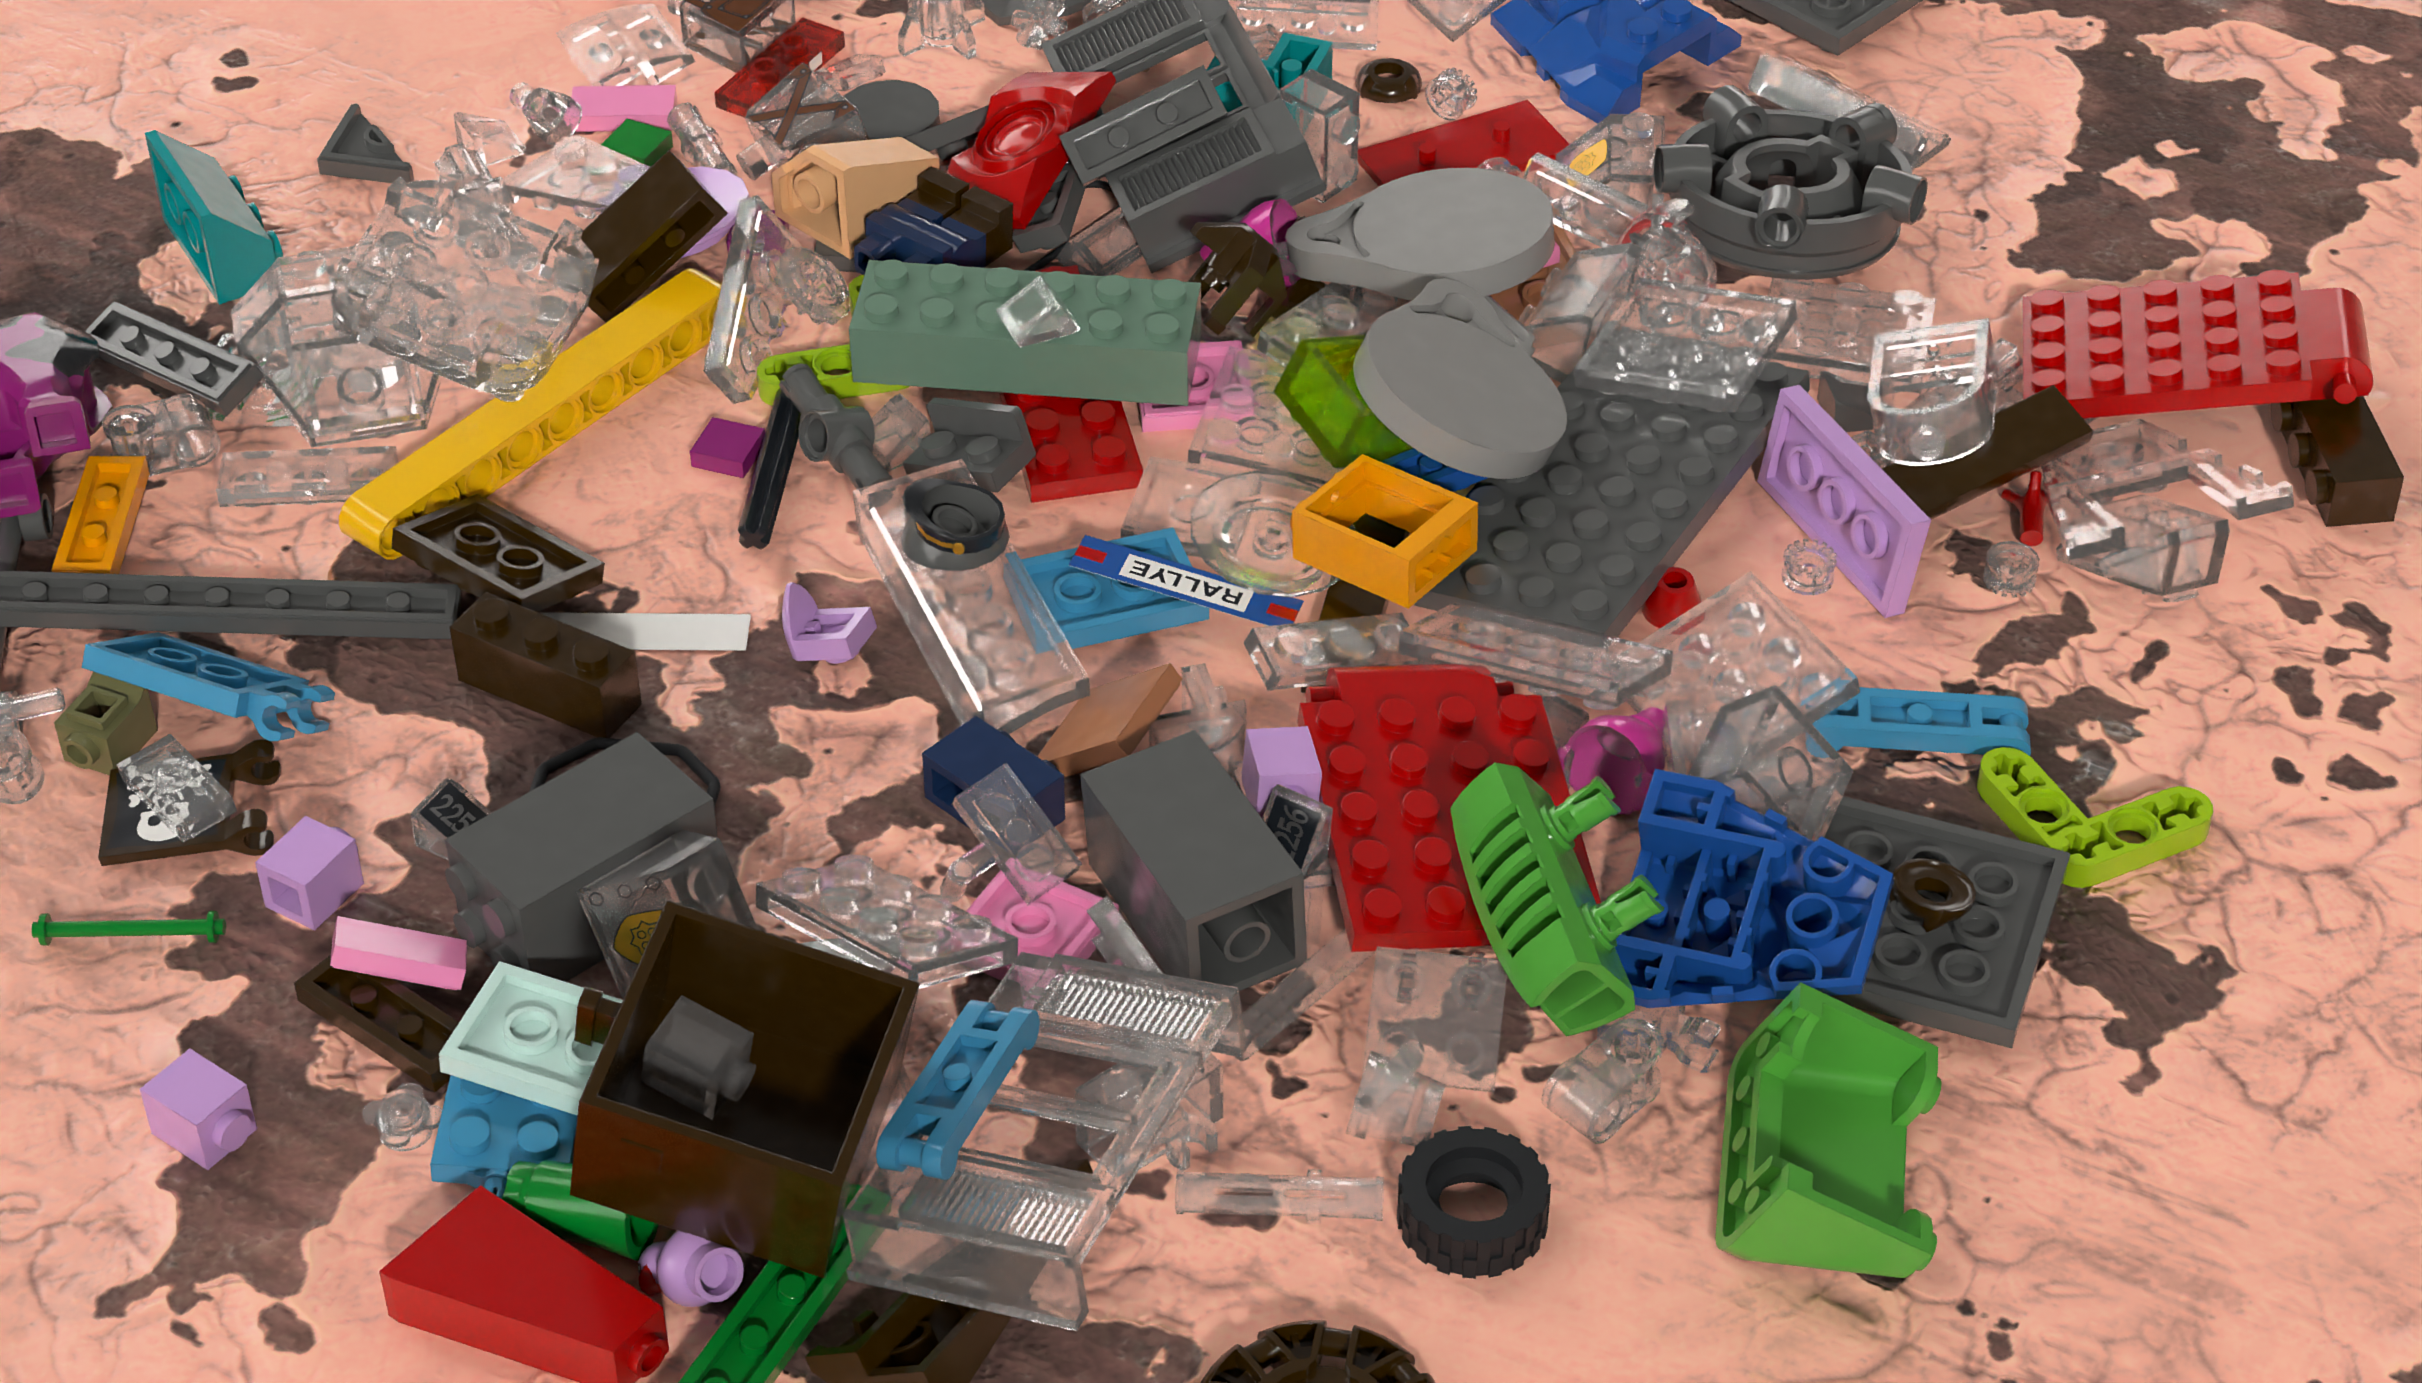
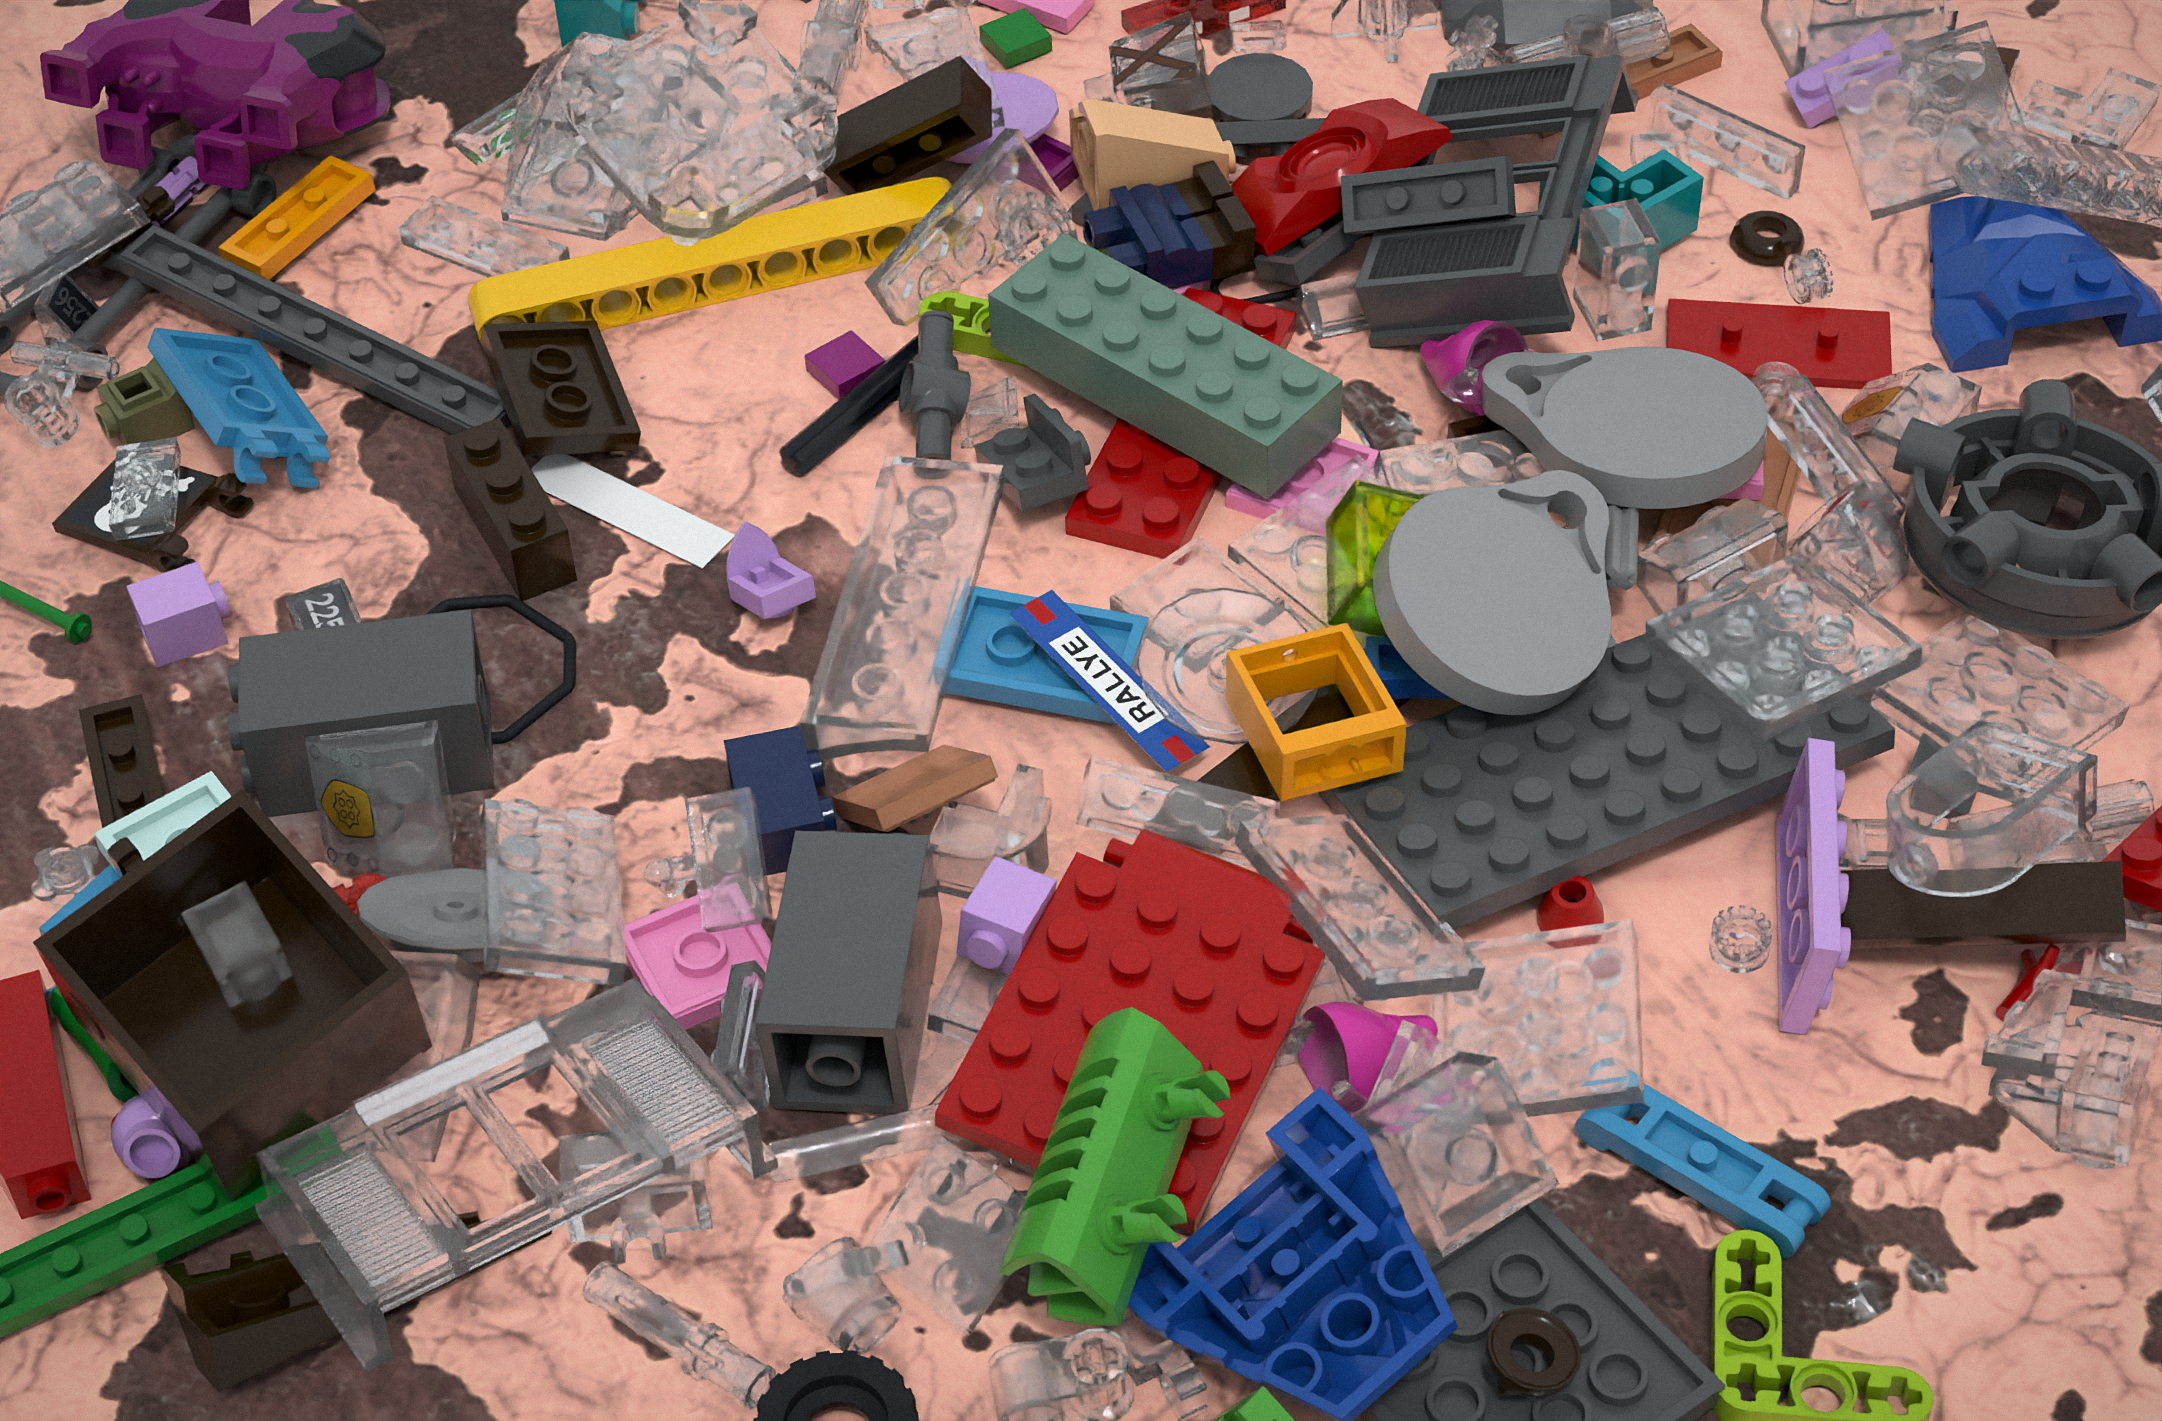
camera: 35 degrees right, 5 degrees up
dark grey tile [85,301,264,416] -> none
clear piece [102,393,221,477] -> none
bright pink tile [330,916,467,991] -> none
clear pin [667,102,737,176] -> none
dark azure plate [876,1000,1040,1180] -> none
dark grey piece [901,478,1010,571] -> none
clear slope [996,275,1080,348] -> none
dark brown piece [1188,222,1287,337] -> none
slope [1262,784,1333,880] -> none
clear bush [1983,541,2040,598] -> none

